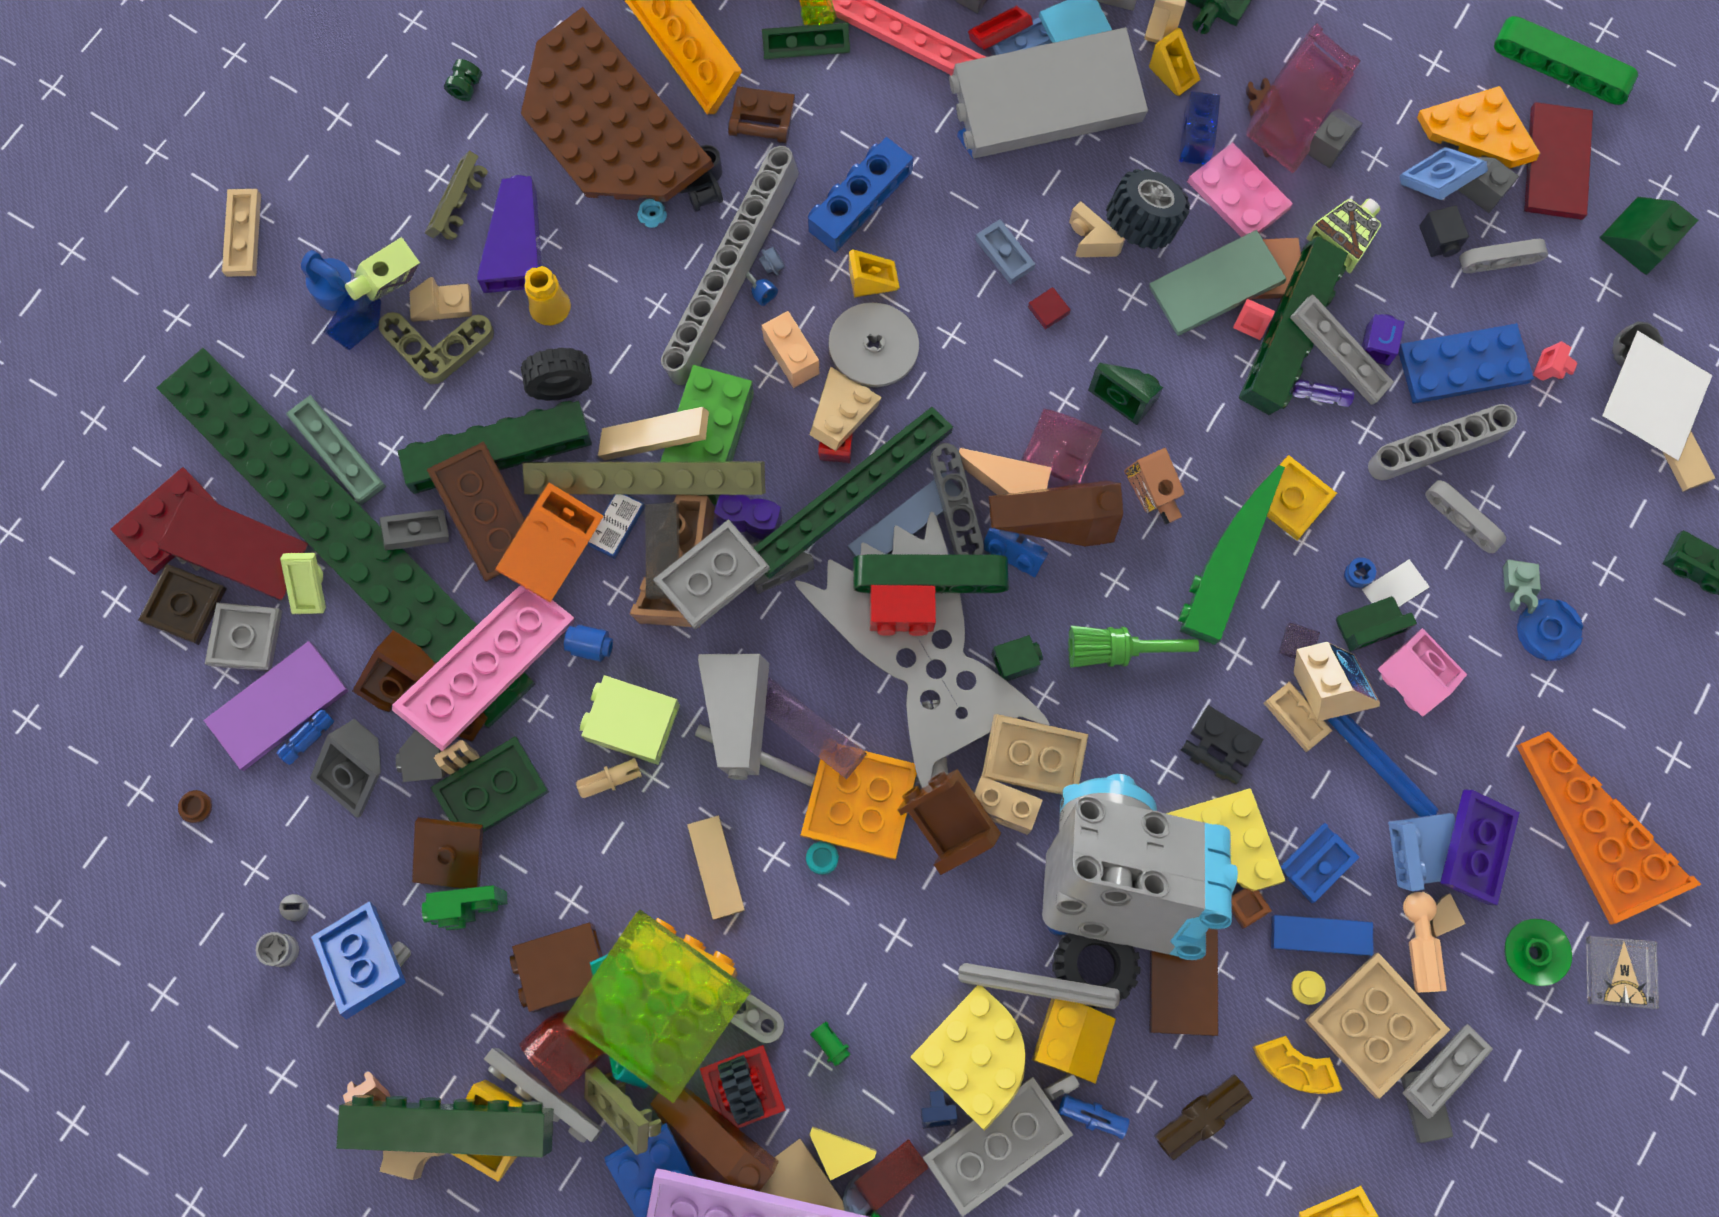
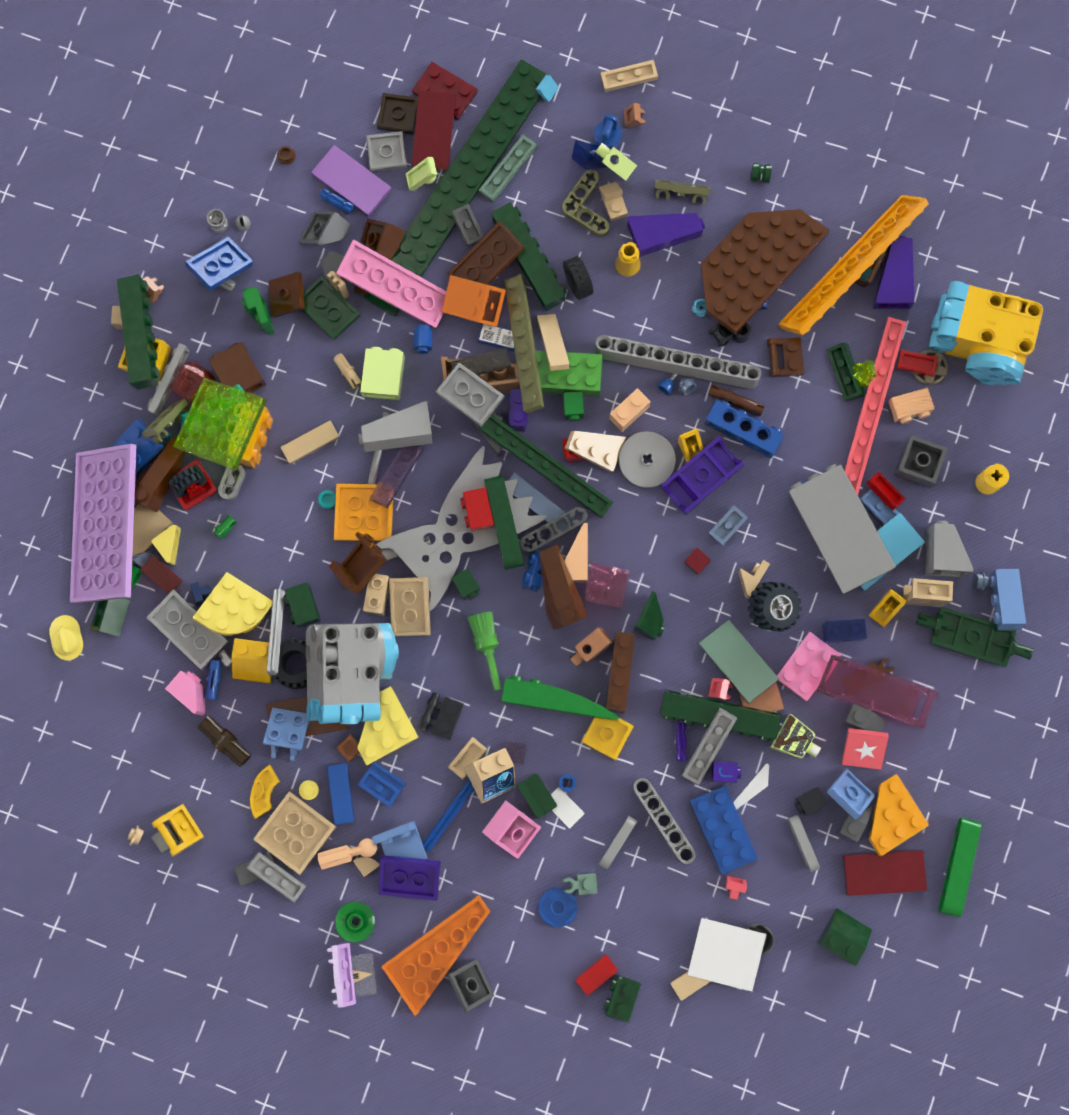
camera: 85 degrees right, 5 degrees up
none -> bright pink slope [165,671,206,716]
none -> medium blue plate [263,708,309,762]
none -> dark green brick [284,582,321,628]
none -> lavender plate [327,943,356,1008]
none -> dark grey slope [447,959,494,1013]
none -> medium azure tile [536,75,559,102]
none -> green brick [563,392,584,422]
none -> red tile [575,954,619,996]
none -> reddish brown brick [606,632,635,713]
none -> nougat tile [624,103,645,128]
none -> dark purple piece [661,436,744,516]
none -> reddish brown pin [708,384,765,416]
none -> white sticker [733,764,769,810]
none -> coral tile [841,728,889,770]

